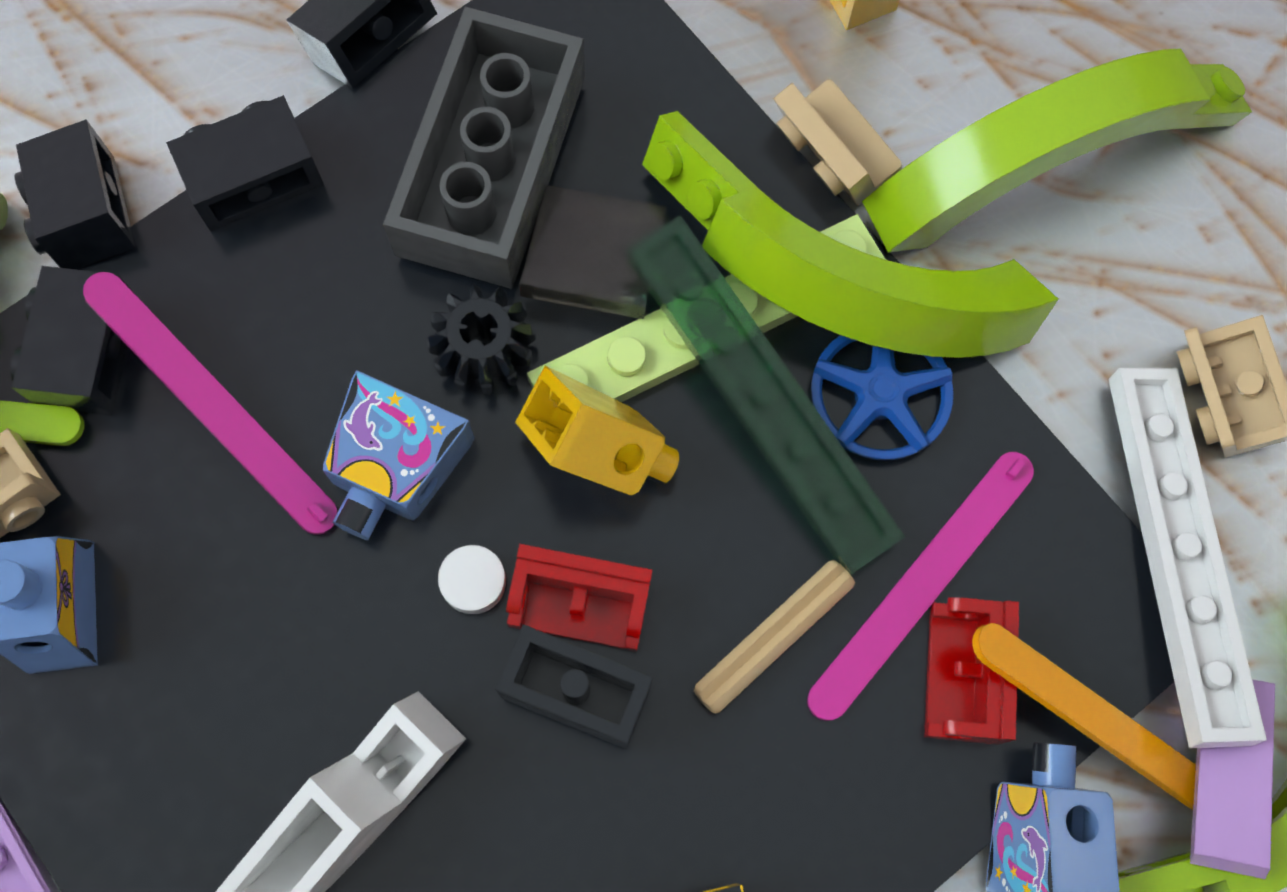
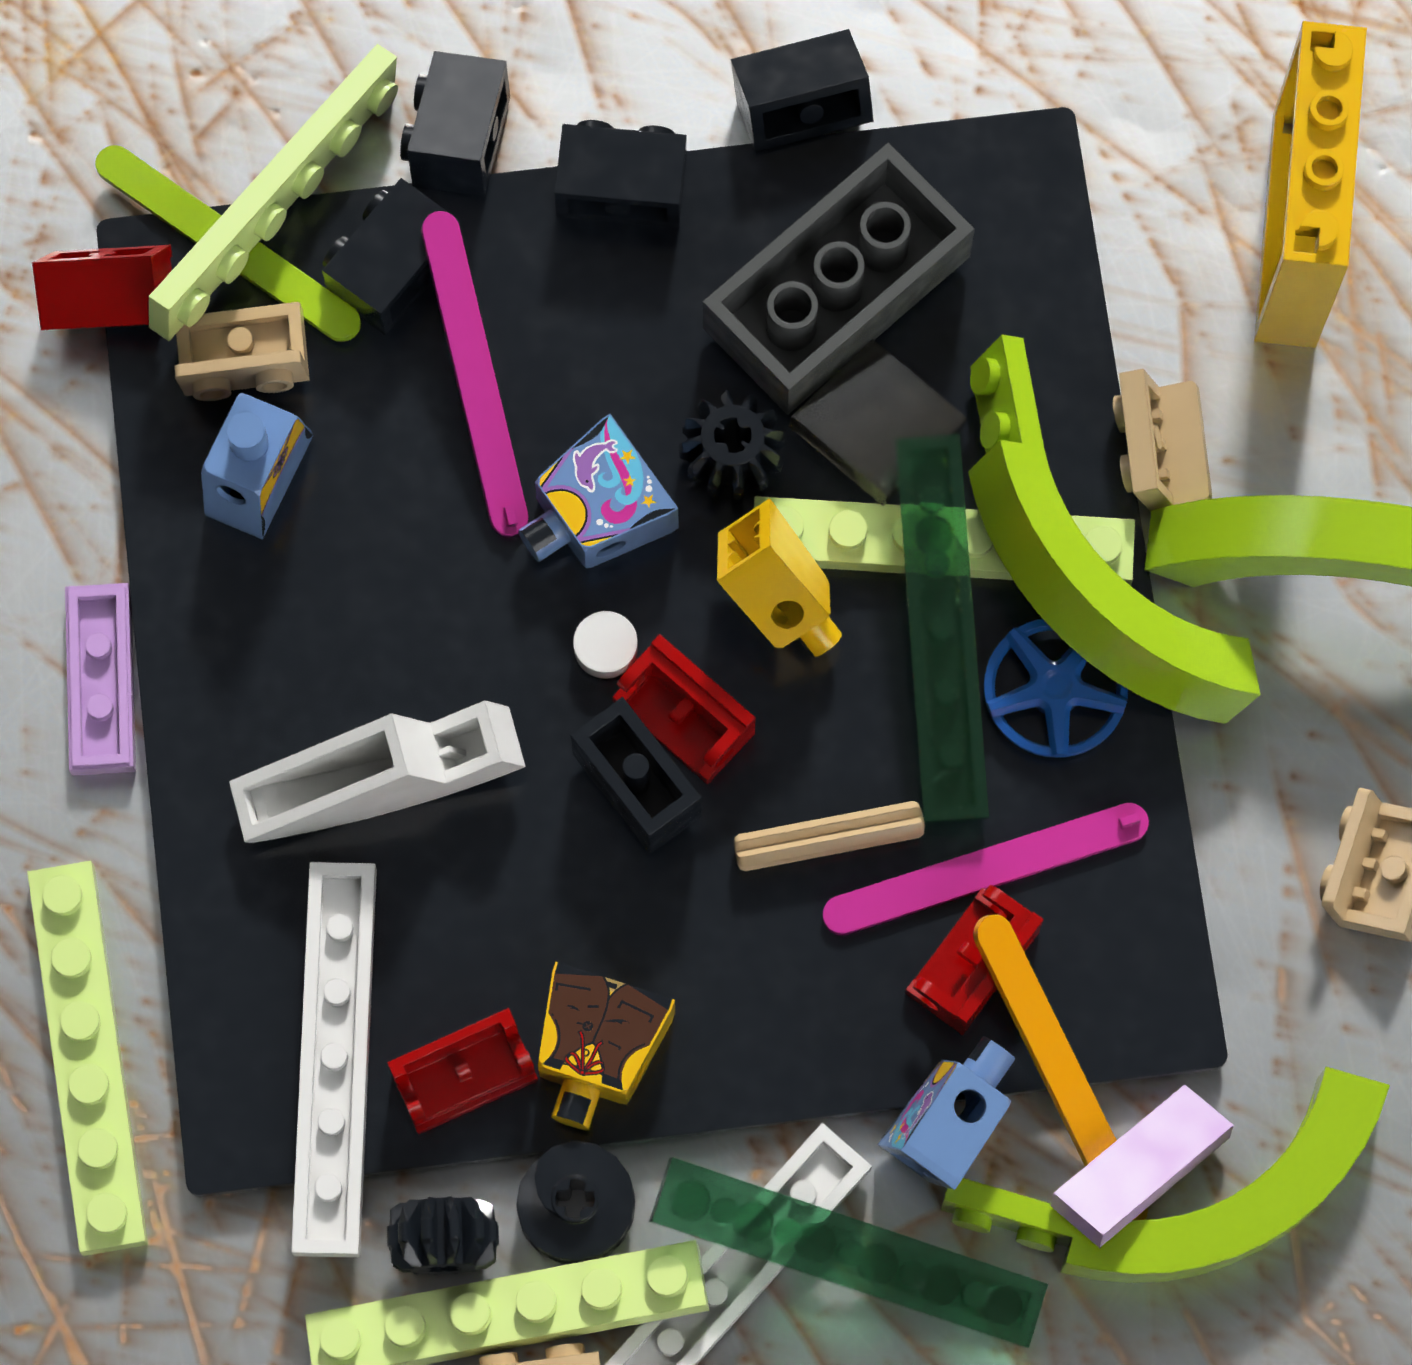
camera: 35 degrees right, 0 degrees up
white plate [1108,368,1267,748] -> none

